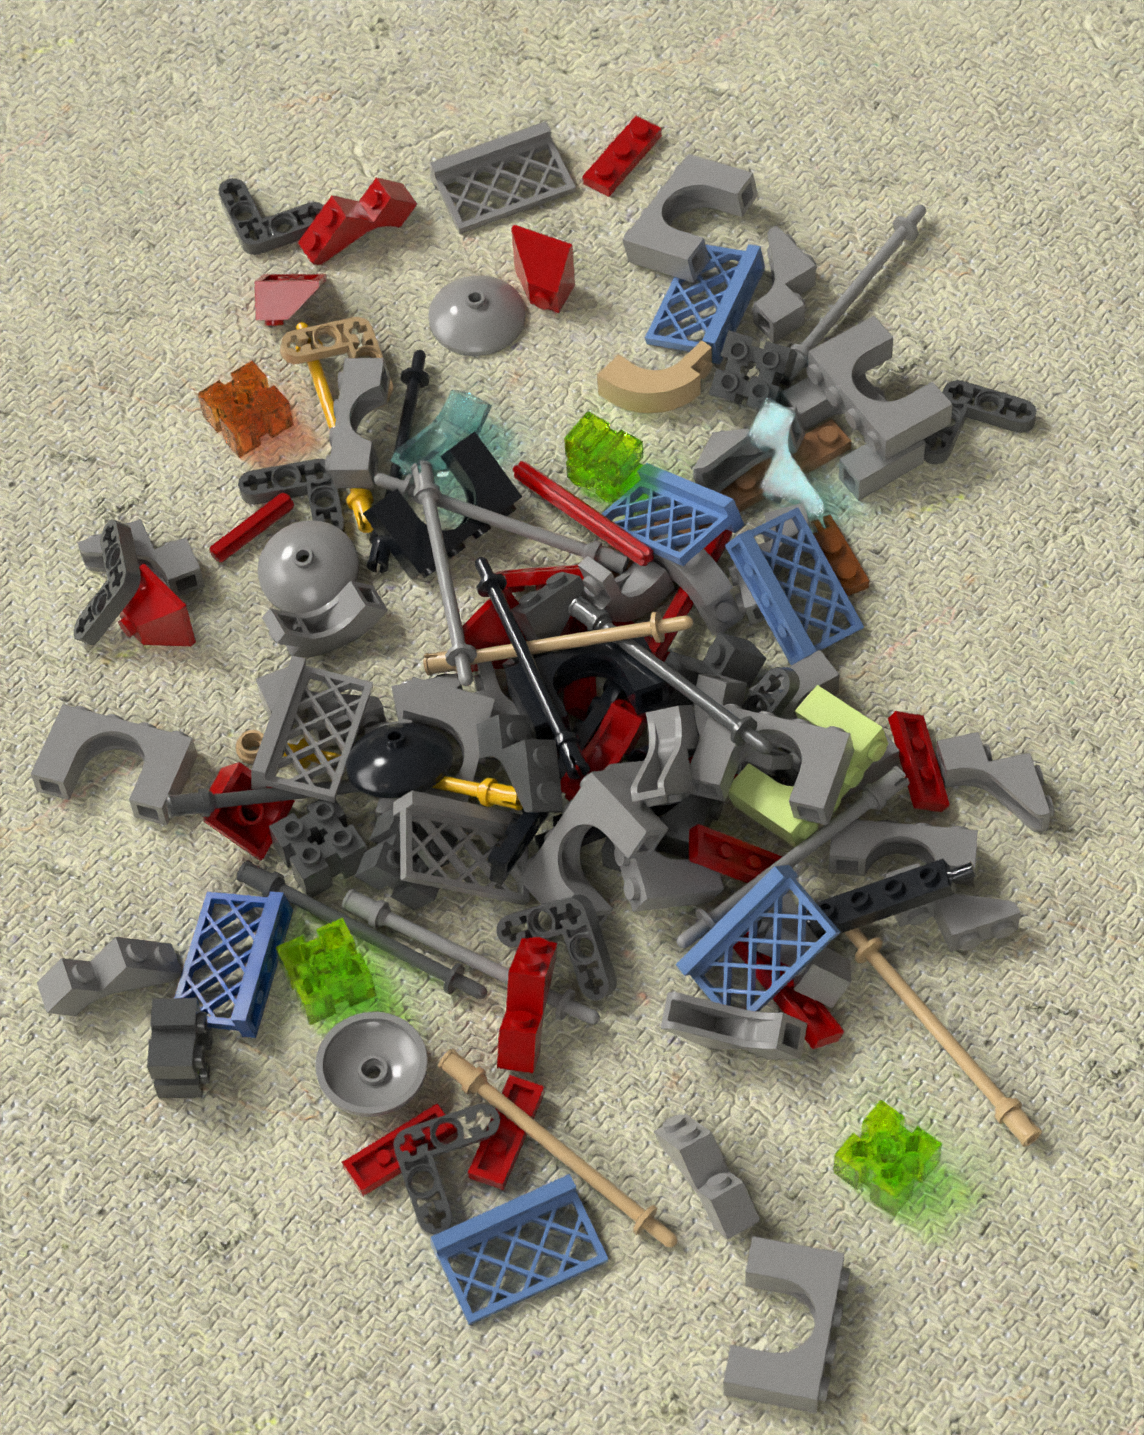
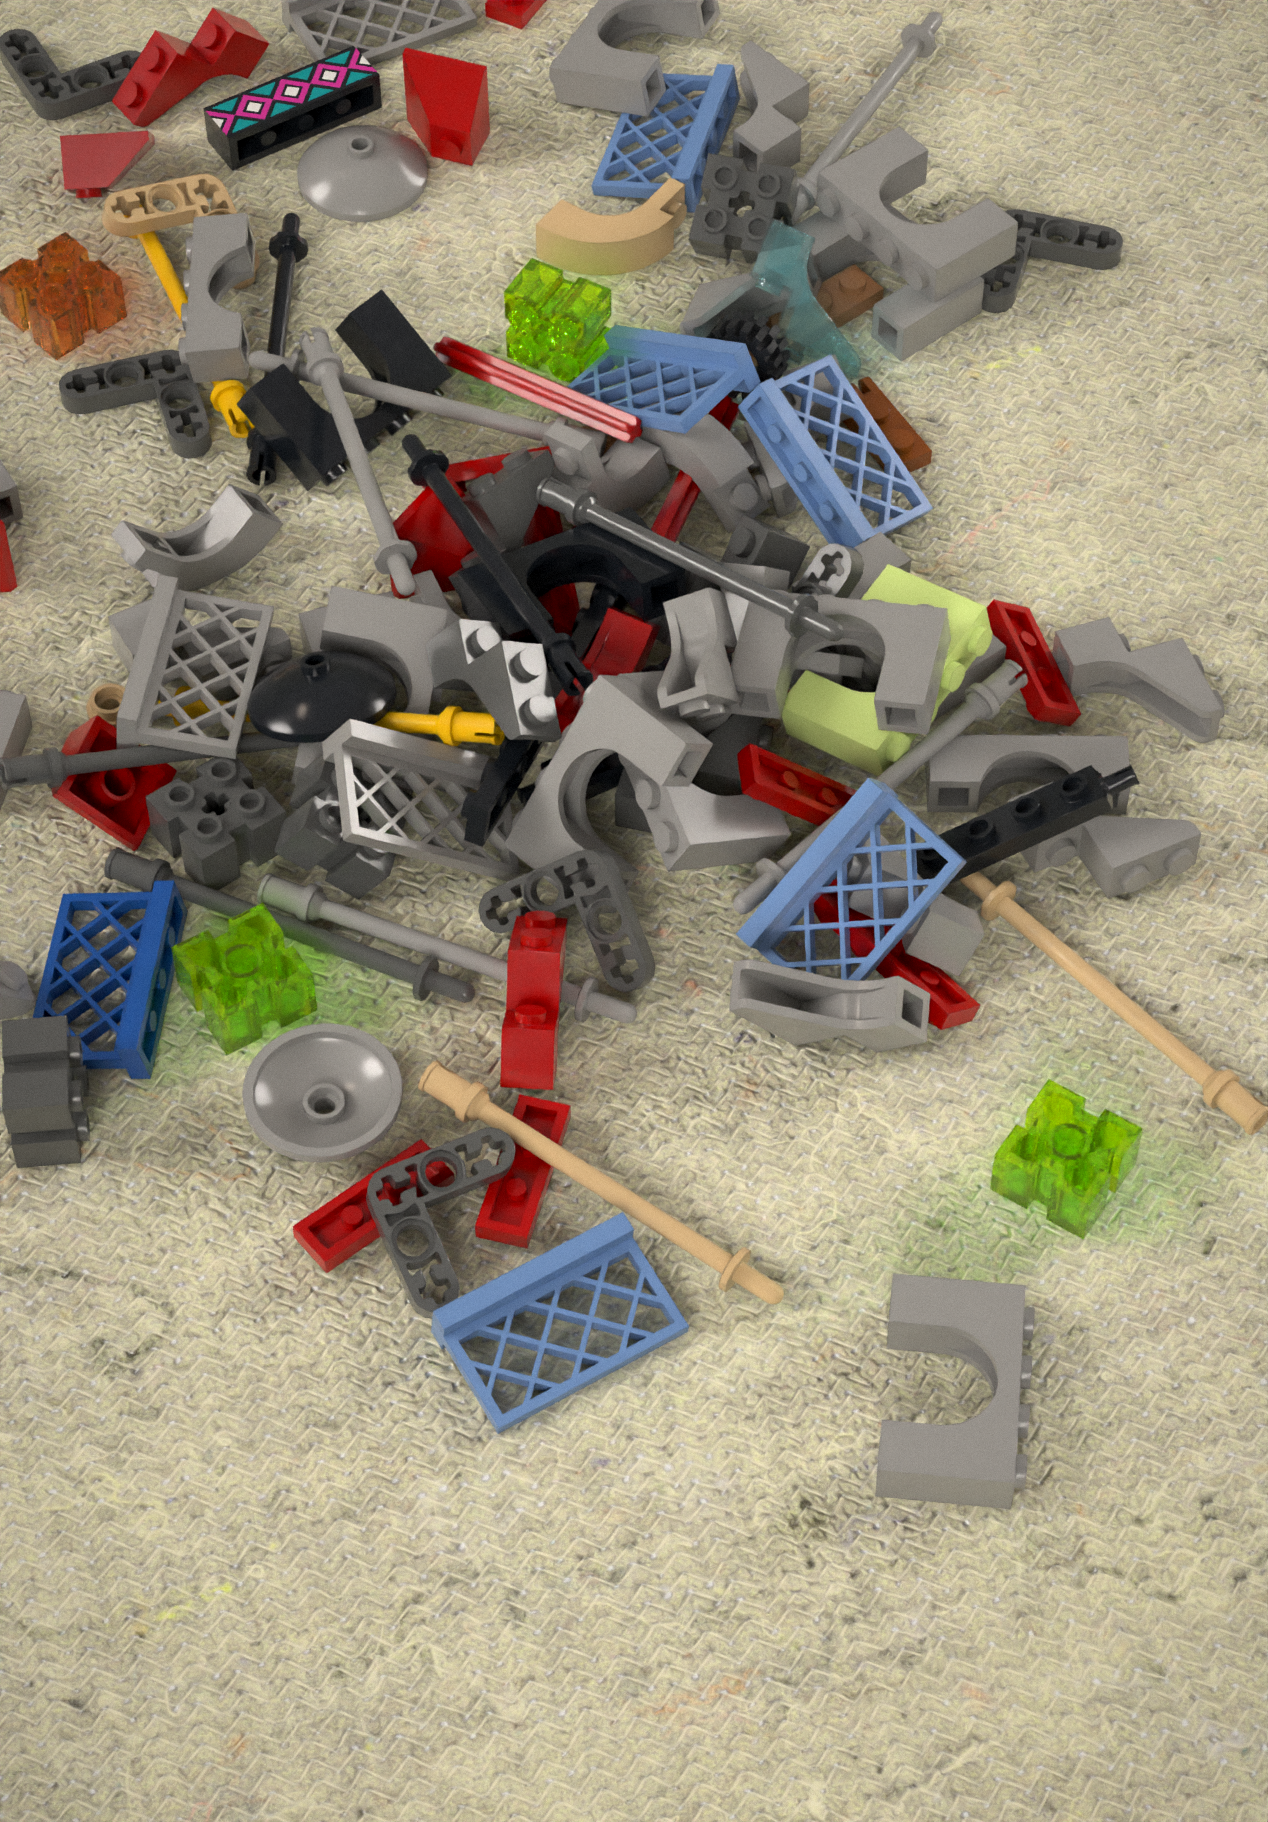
camera: 10 degrees left, 5 degrees down
red axle [209,493,295,563] -> none
light grey dish [258,520,359,613] -> none
clear light blue arch [391,390,492,476] -> none
tan bar [423,612,693,676] -> none
light grey arch [654,1114,761,1239] -> none
none -> black brick [203,46,382,171]
none -> black tyre [706,310,790,401]

